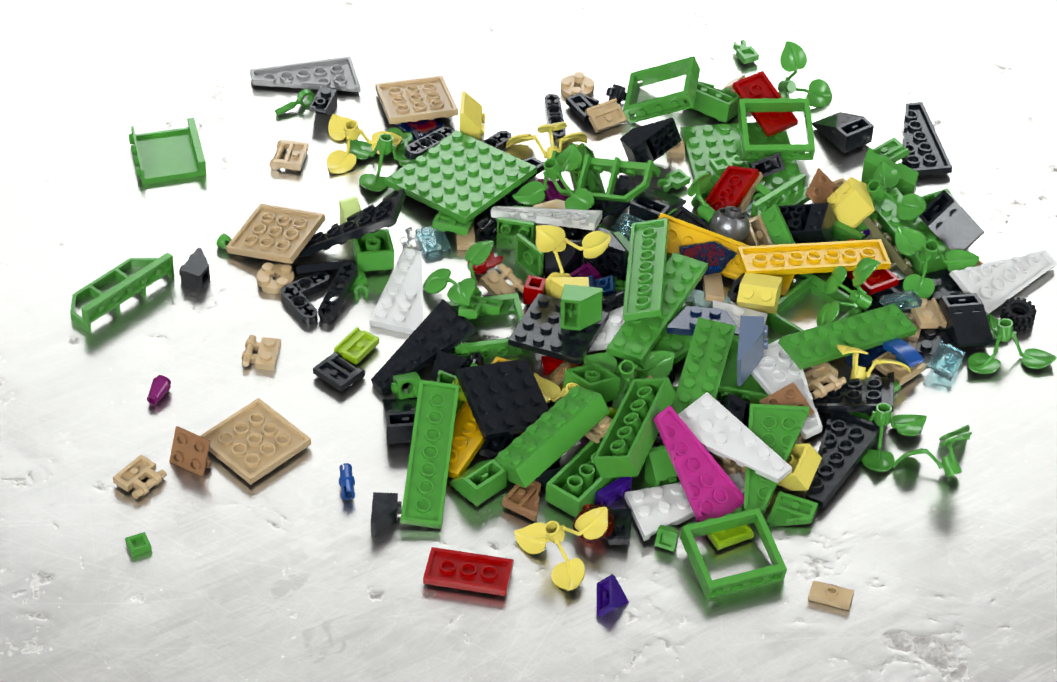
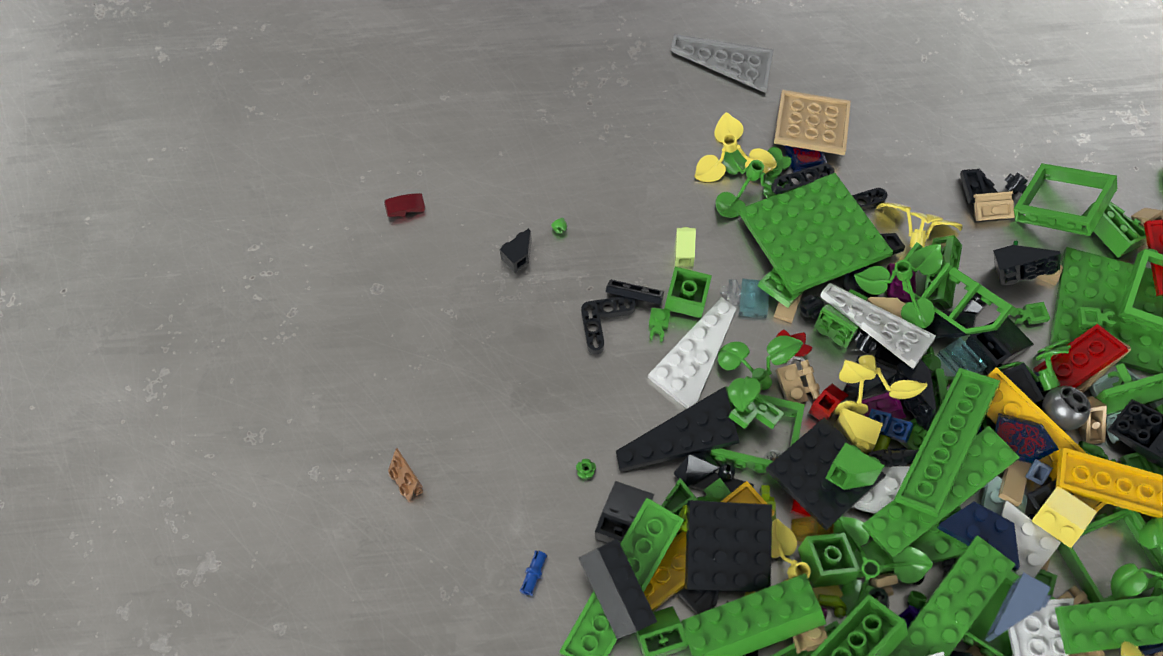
camera: 30 degrees right, 20 degrees up
bright green plate [70,252,175,332] -> none
tan plate [113,454,167,499] -> none
bright green tile [125,532,152,557] -> none
bright green panel [128,118,207,184] -> none
magenta cone [147,375,171,405] -> none
tan plate [200,398,312,485] -> none
tan plate [226,203,326,264] -> none
tan plate [241,335,281,371] -> none
tan plate [257,262,294,294] -> none
tan plate [269,140,309,171] -> none
bright green piece [275,89,315,116] -> none
black wing [299,188,407,258] -> none
black slope [309,86,337,116] -> none
black plate [313,352,366,392] -> none
black beam [318,262,358,323] -> none
lime plate [334,327,379,365] -> none
black slope [371,492,402,537] -> none
bright green brick [391,372,421,400] -> none
light yellow slope [460,91,486,141] -> none
bright green slope [515,233,544,278] -> none
black beam [544,94,566,143] -> none
tan plate [560,72,595,98] -> none
black slope [749,152,785,177] -> none
bright green plate [760,205,795,245] -> none
none -> dark red slope [384,193,425,217]
none -> bright green plate [576,459,596,478]
none -> black slope [579,538,657,639]
none -> sand blue slope [1025,459,1053,486]

